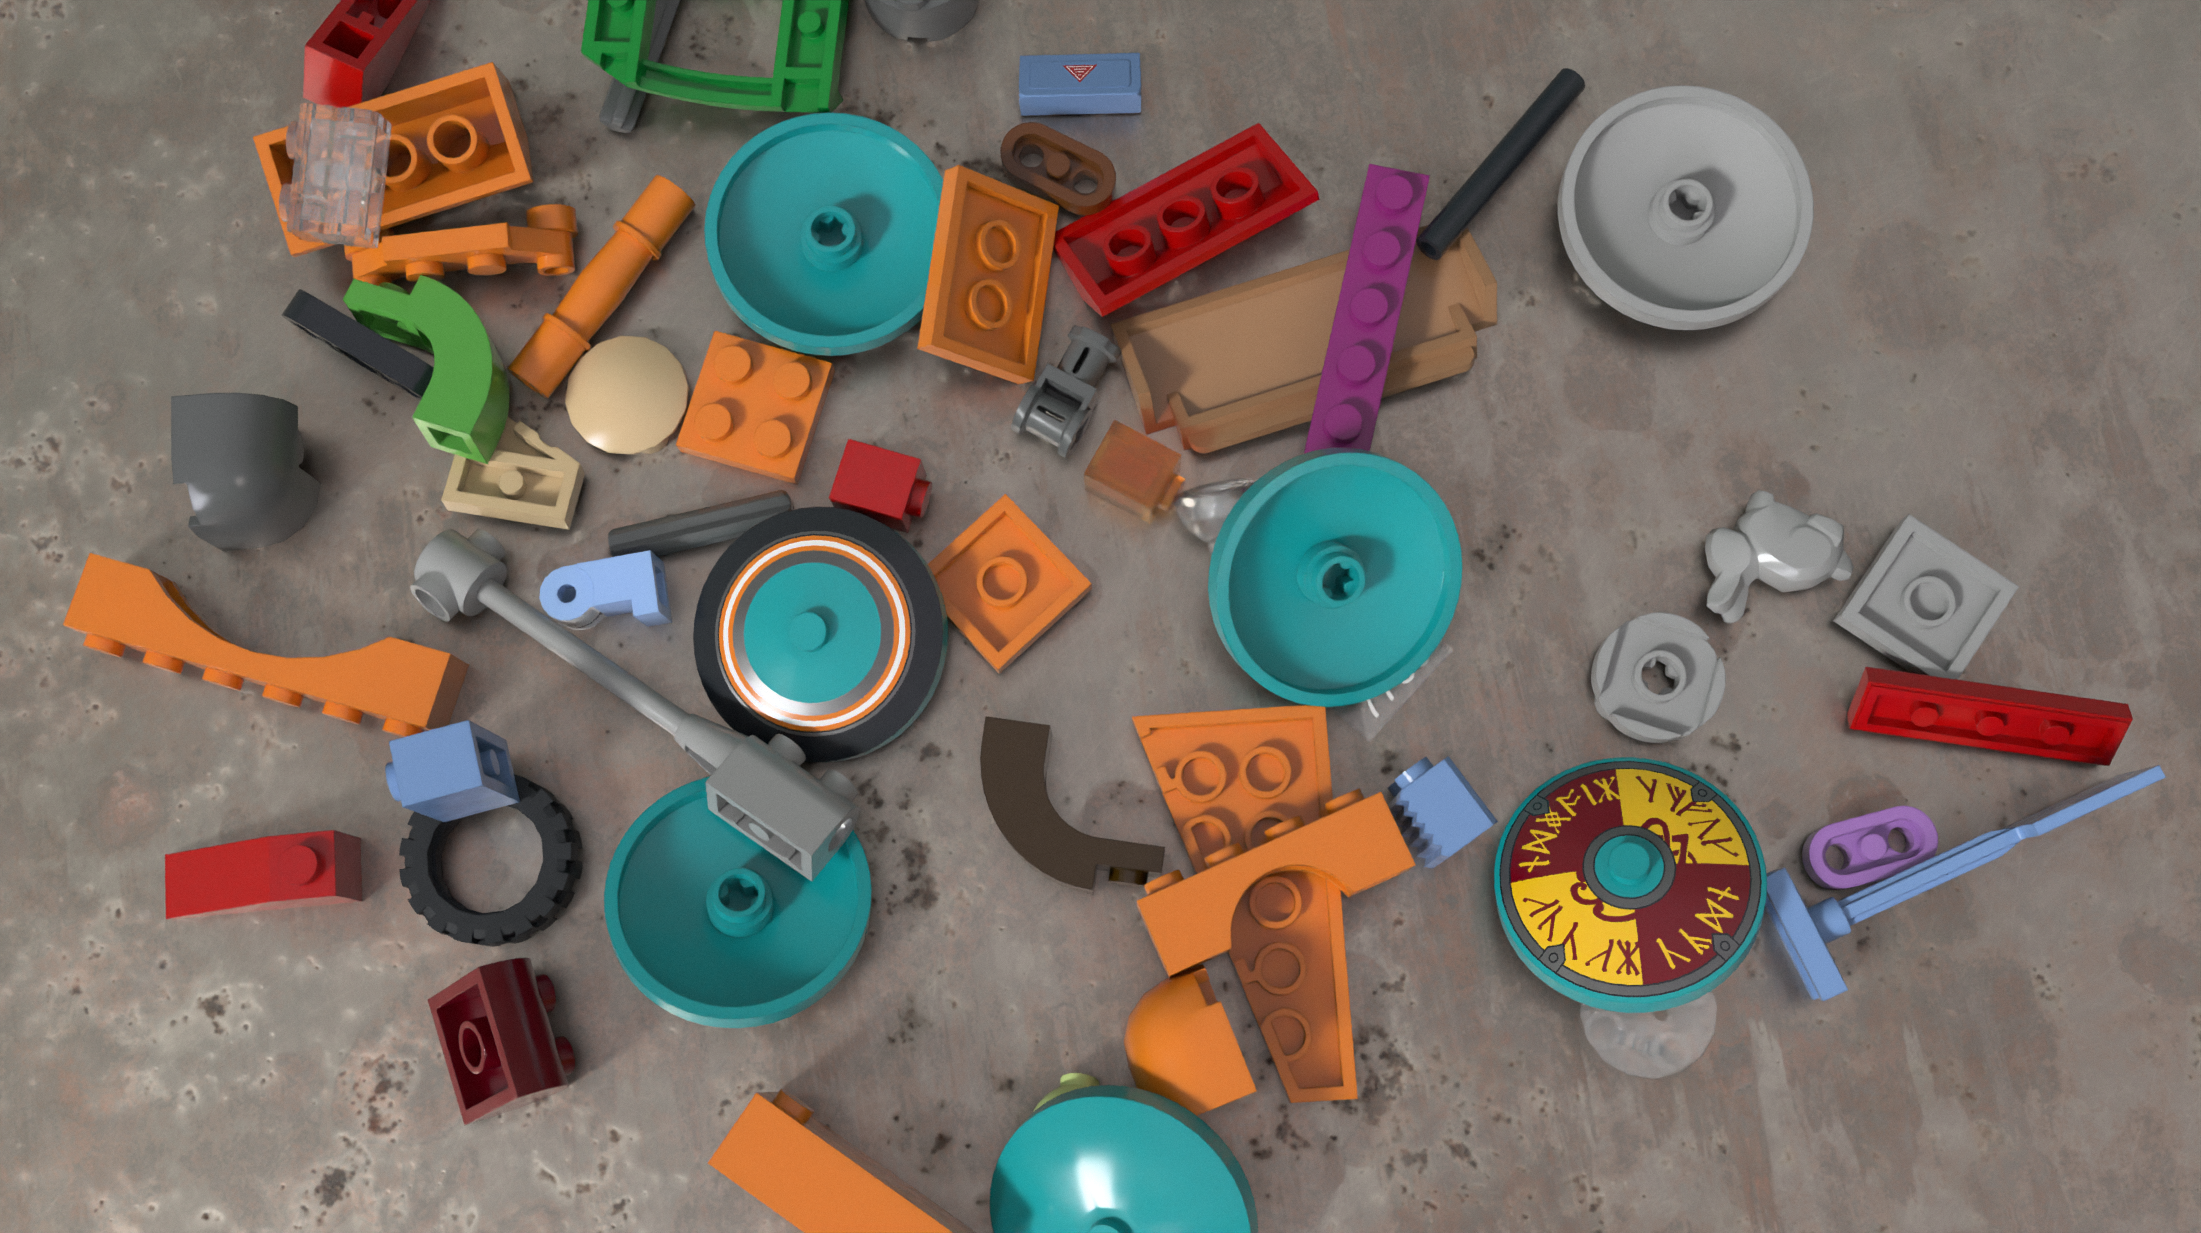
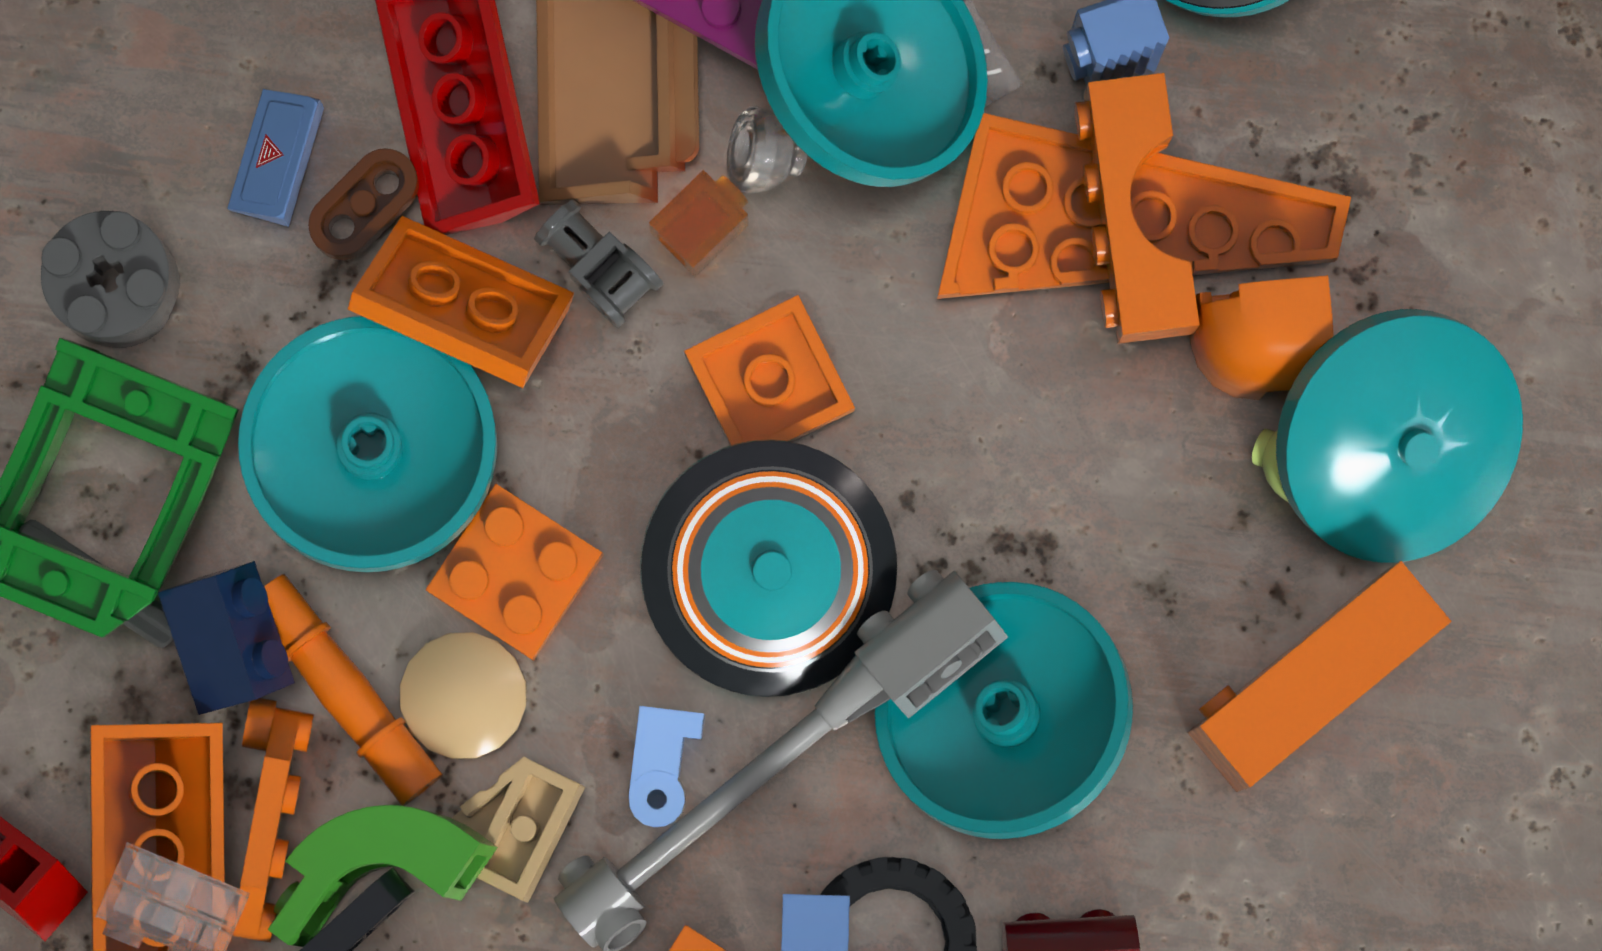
camera: 80 degrees left, 5 degrees up
dark grey axle [608,490,794,557] -> none
red brick [829,439,932,533] -> none
dark brown arch [980,716,1165,895] -> none
none -> dark blue brick [158,561,295,715]

